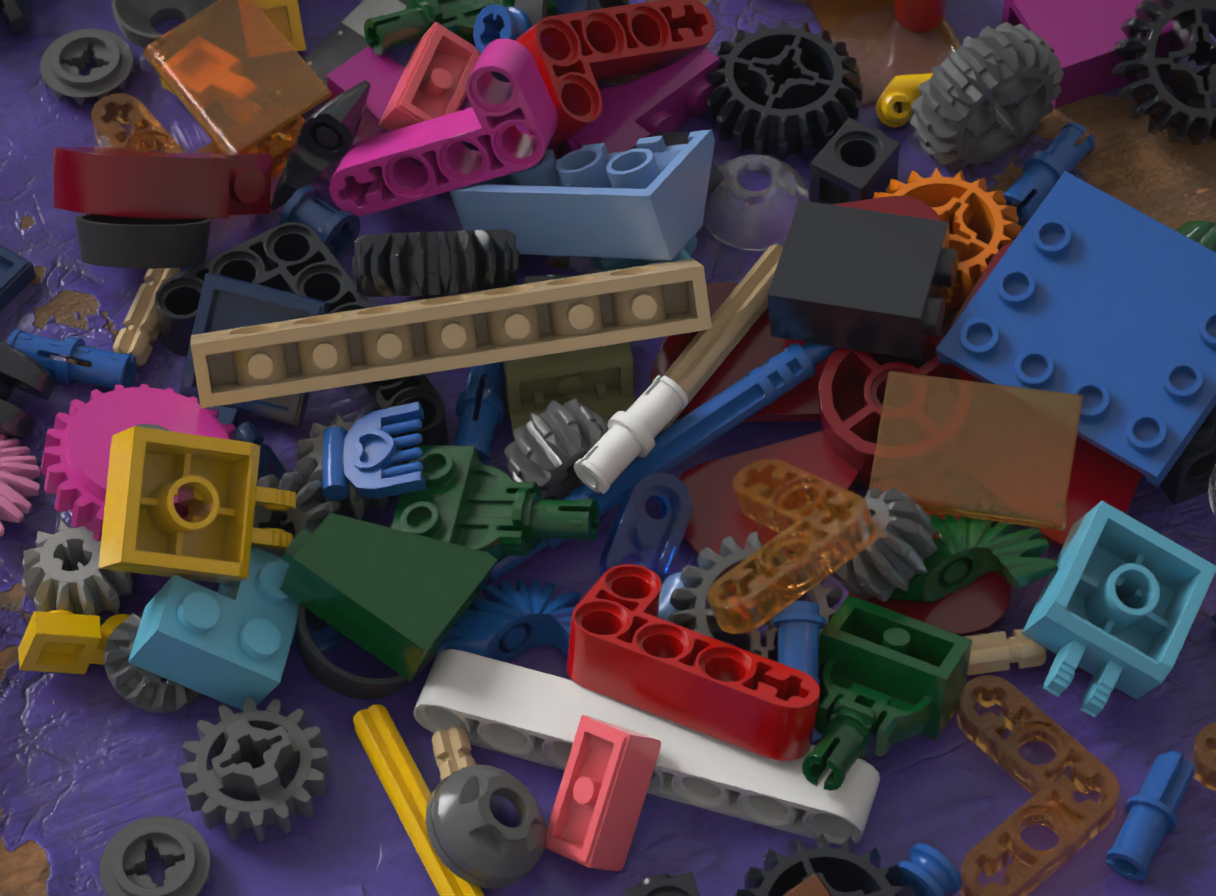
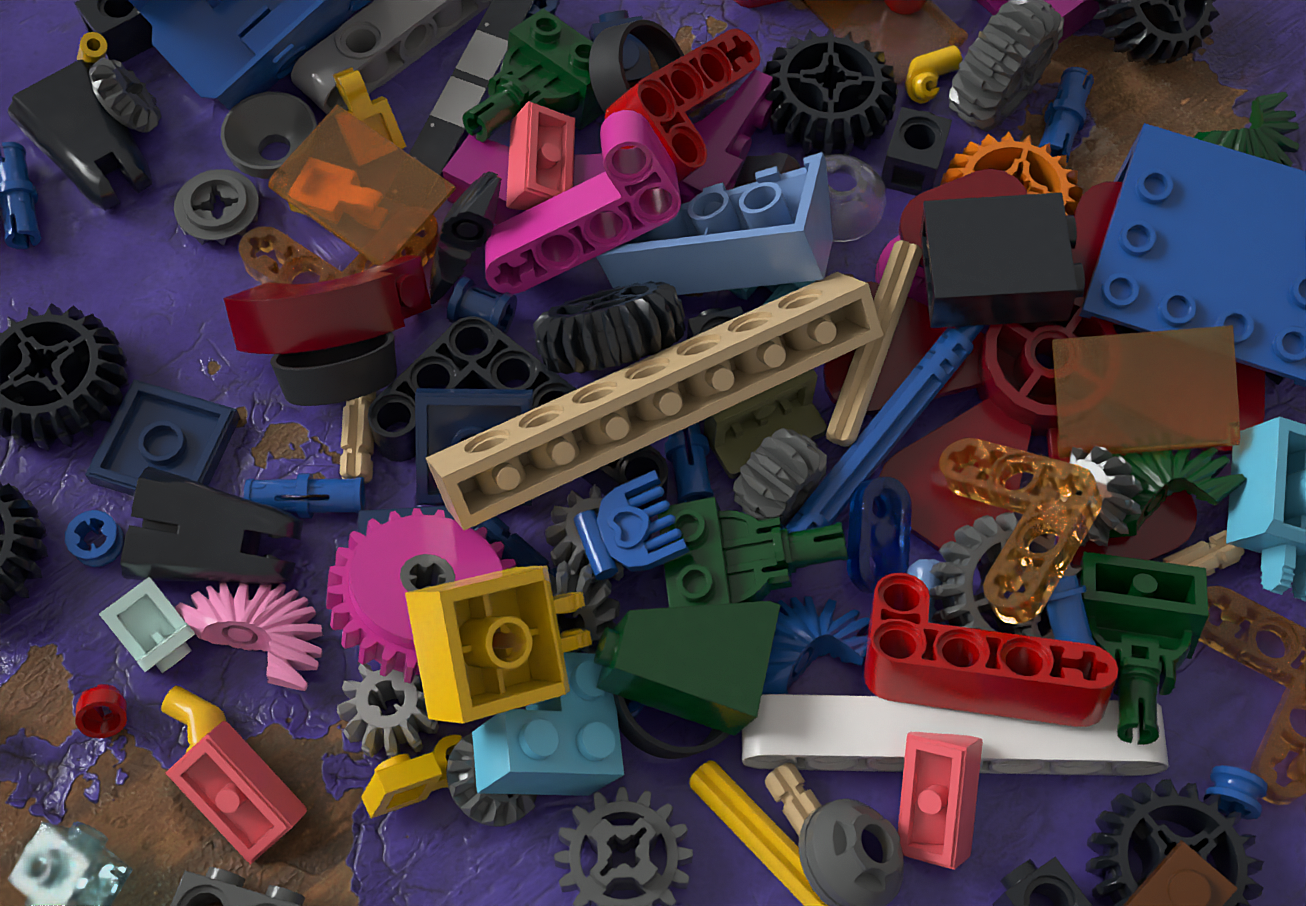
camera: 20 degrees left, 10 degrees up
blue bush [473,4,532,53] -> none
white pin [574,375,689,494] -> none

